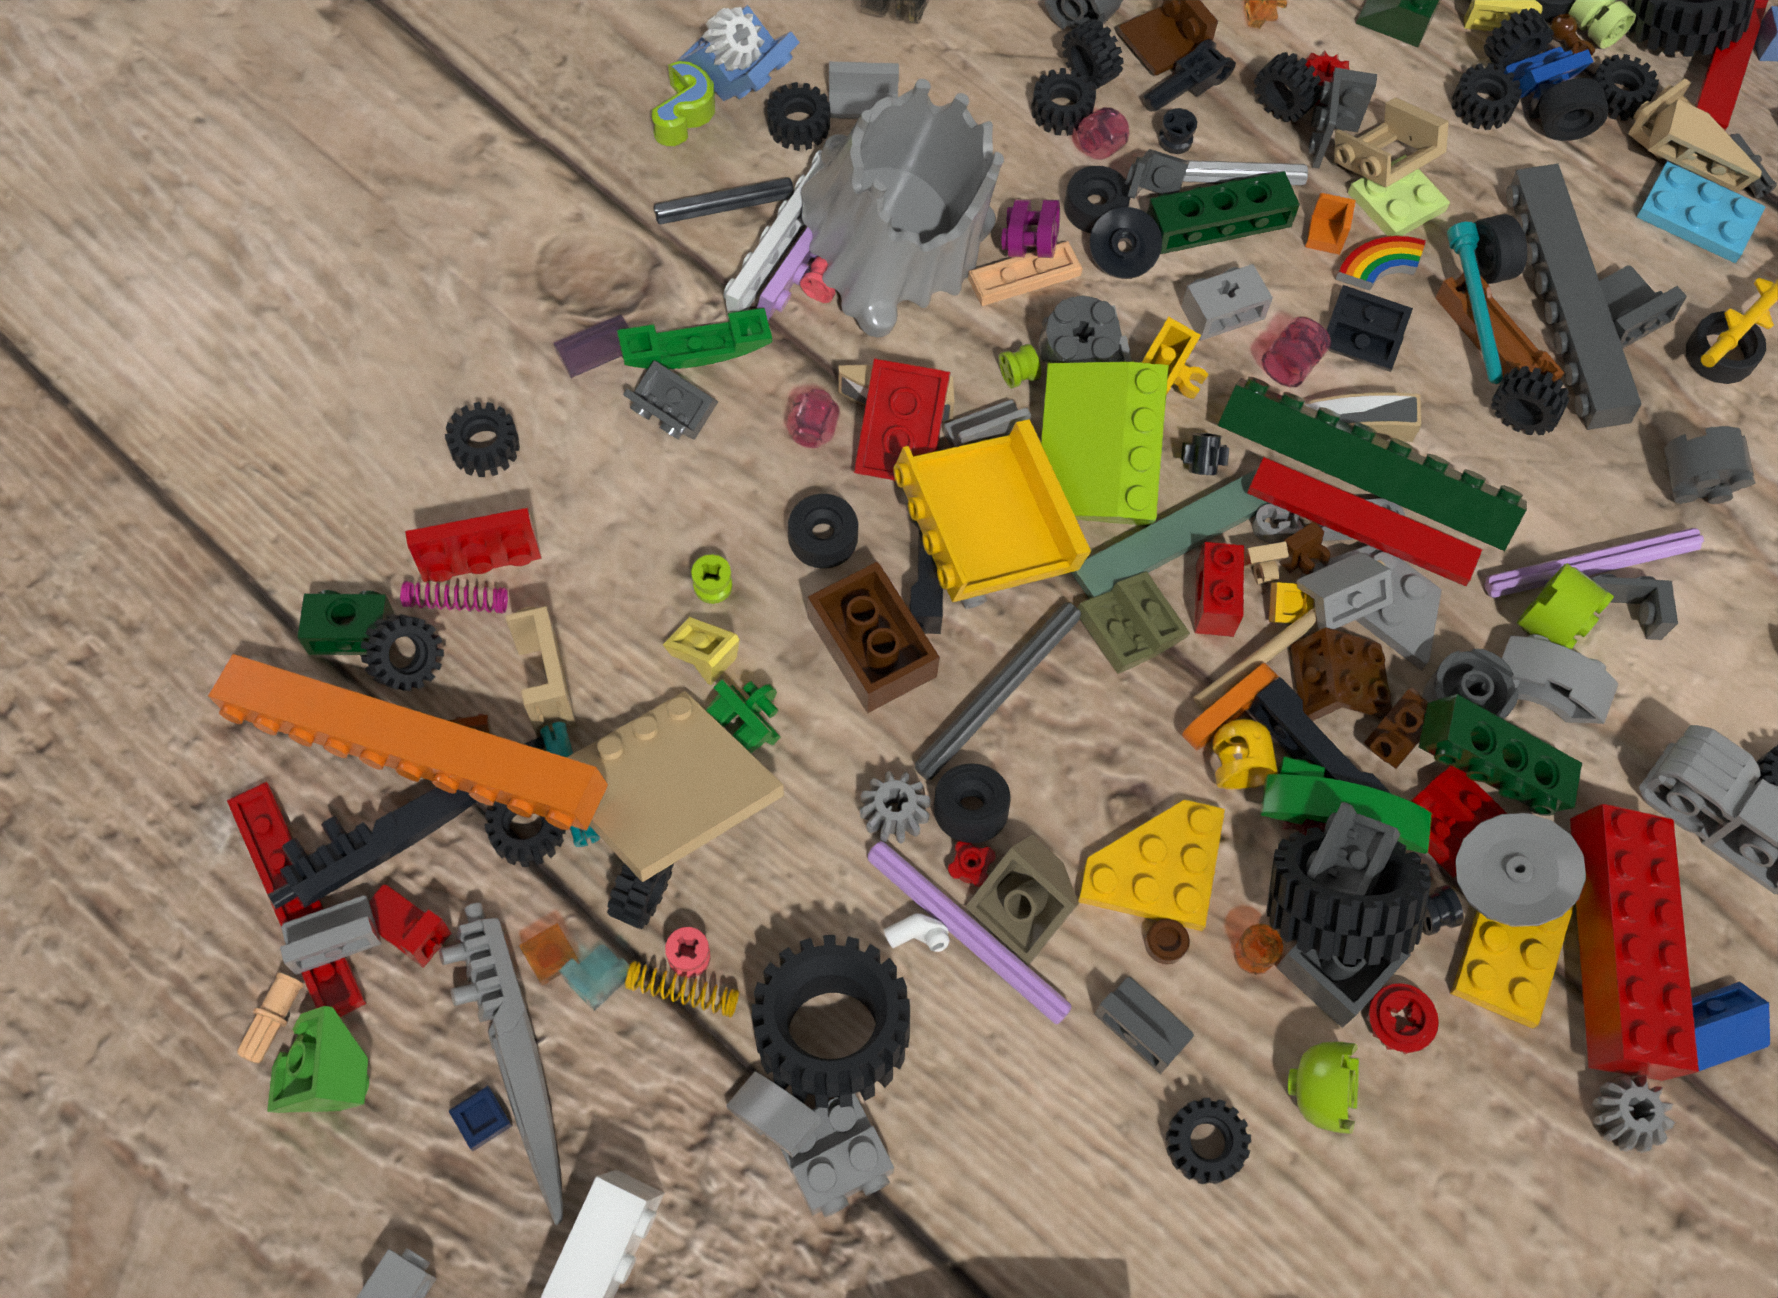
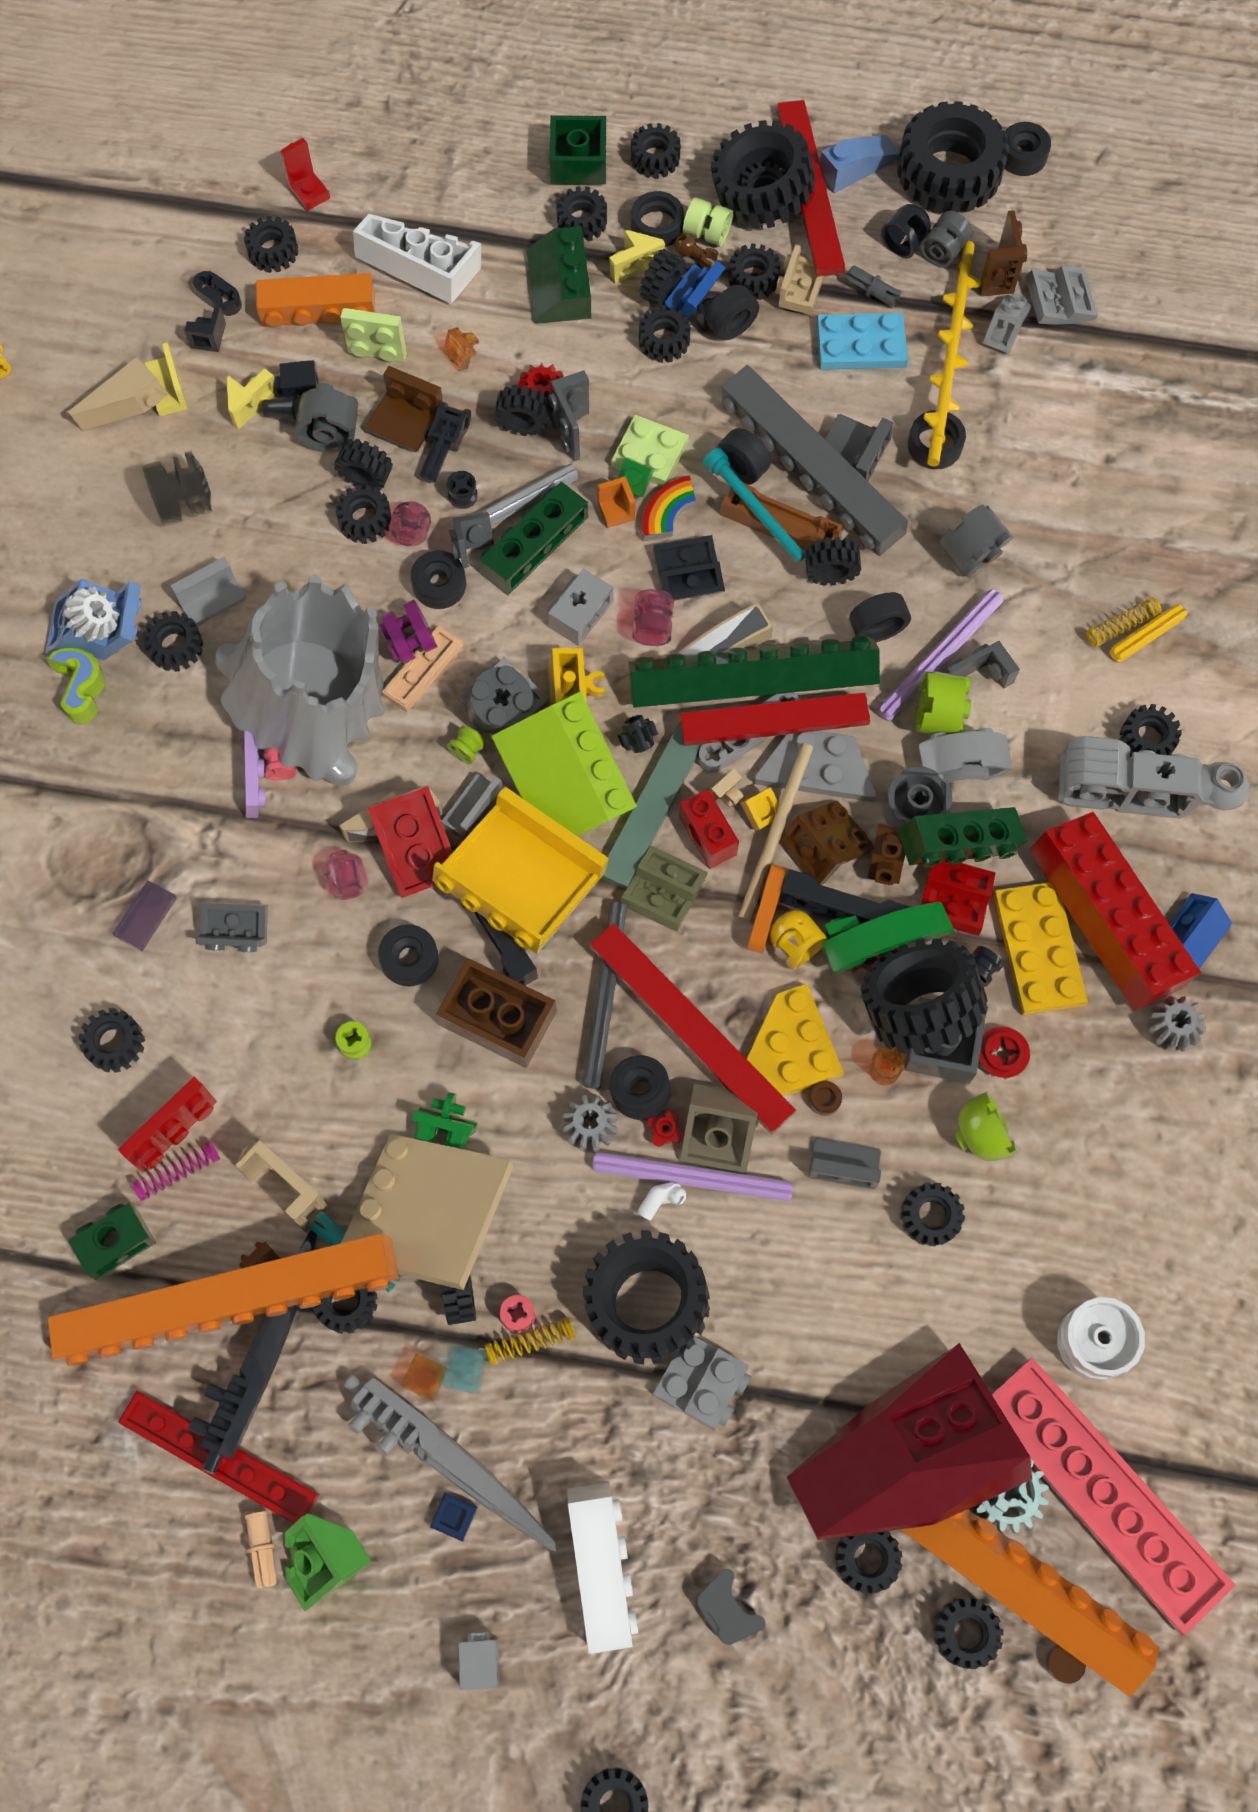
camera: 30 degrees left, 5 degrees up
light grey panel [280,896,382,975] -> none
black tyre [360,614,444,691] -> none
red bracket [369,885,452,968] -> none
green slope [617,308,773,369] -> none
black axle [654,177,794,225] -> none
light yellow slope [663,617,740,685] -> none
white plate [724,150,824,316] -> none
light grey slope [726,1072,822,1158] -> none
black dish [1089,207,1162,279] -> none
reddish brown tile [1279,522,1331,575] -> none
light grey panel [1297,553,1394,630] -> none
dark grey bracket [1306,802,1400,896] -> none
tan panel [1334,97,1449,187] -> none
light grey piece [1456,813,1586,927] -> none
tan slope [1647,99,1762,193] -> none
none -> red tile [590,923,796,1135]
none -> green plate [617,457,655,497]
none -> black tyre [849,592,912,643]

